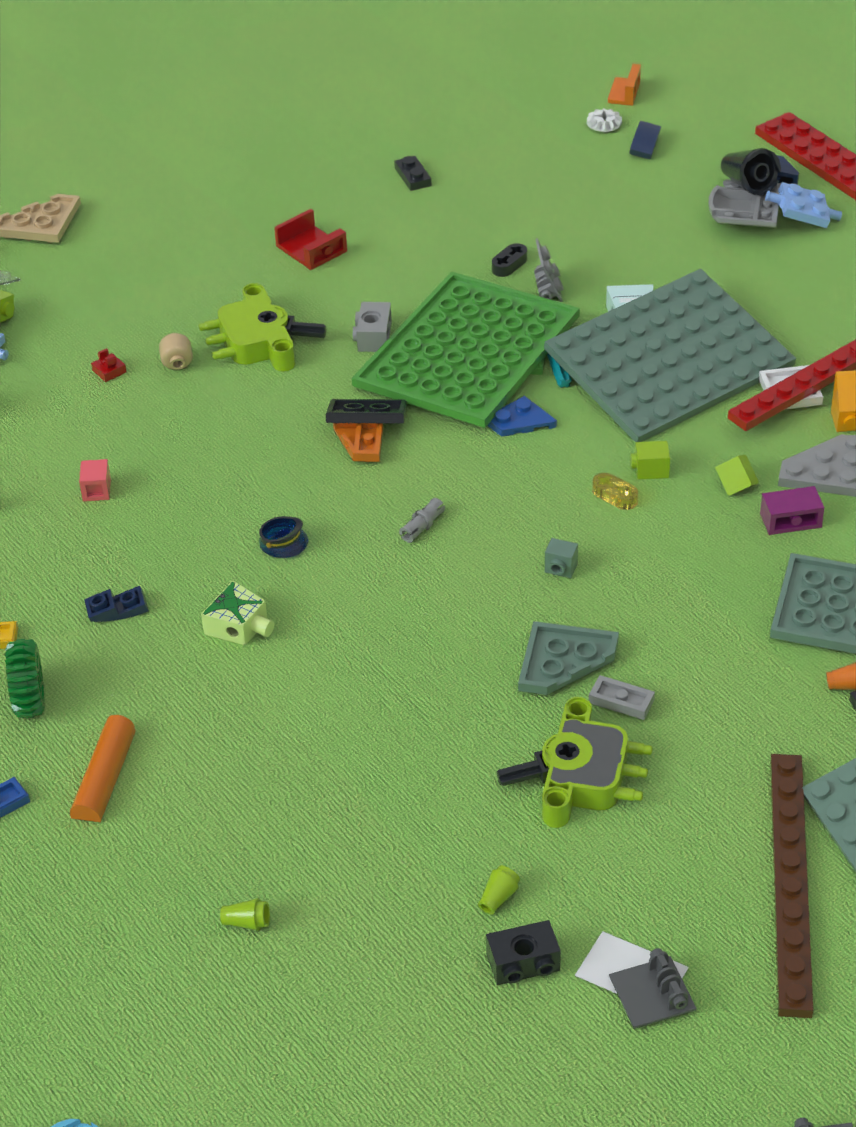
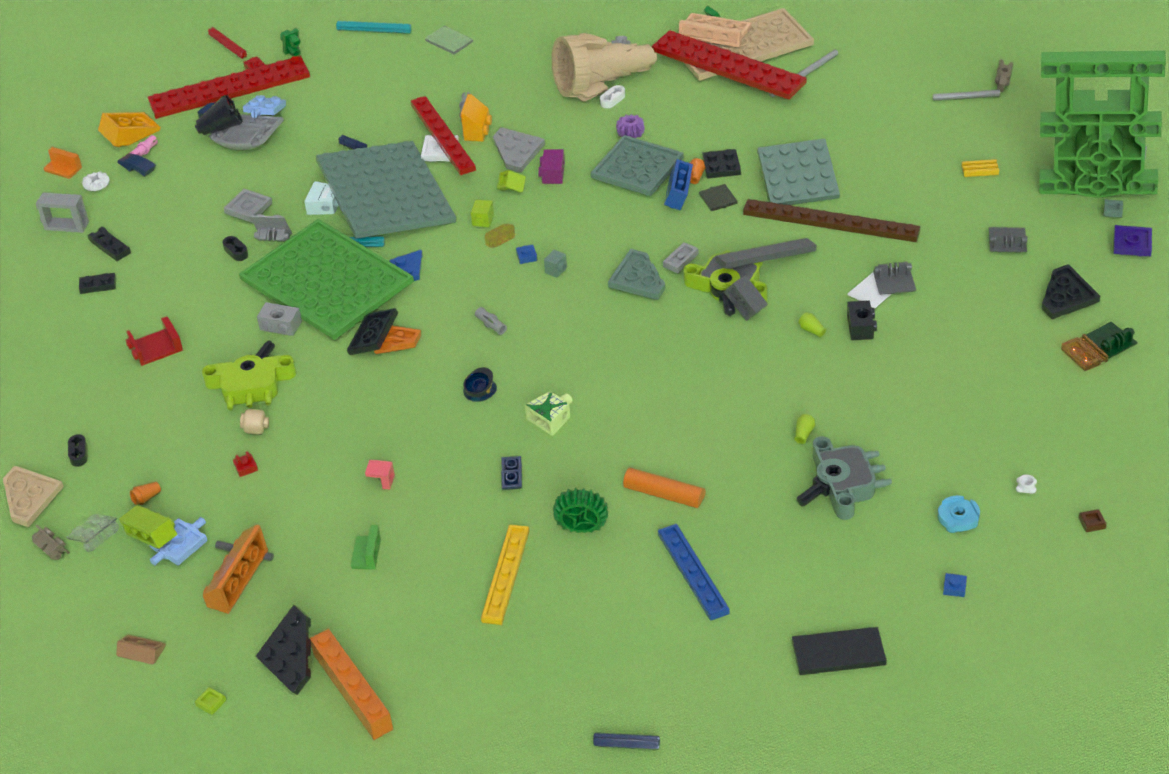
camera: 75 degrees left, 0 degrees up
none -> light grey window [36,193,89,233]
none -> black beam [68,434,88,467]
none -> black plate [88,226,131,261]
none -> light orange slope [98,112,161,147]
none -> bright pink pin [129,135,158,156]
none -> orange cone [130,481,161,505]
none -> light grey plate [224,189,272,223]
none -> dark blue axle [338,135,367,149]
none -> blue plate [516,245,537,264]
none -> blue brick [664,159,693,211]
none -> clear smoke piece [699,184,738,211]
none -> dark grey tile [716,238,817,269]
none -> dark grey hinge [724,275,768,321]
none -> piece [796,436,892,520]

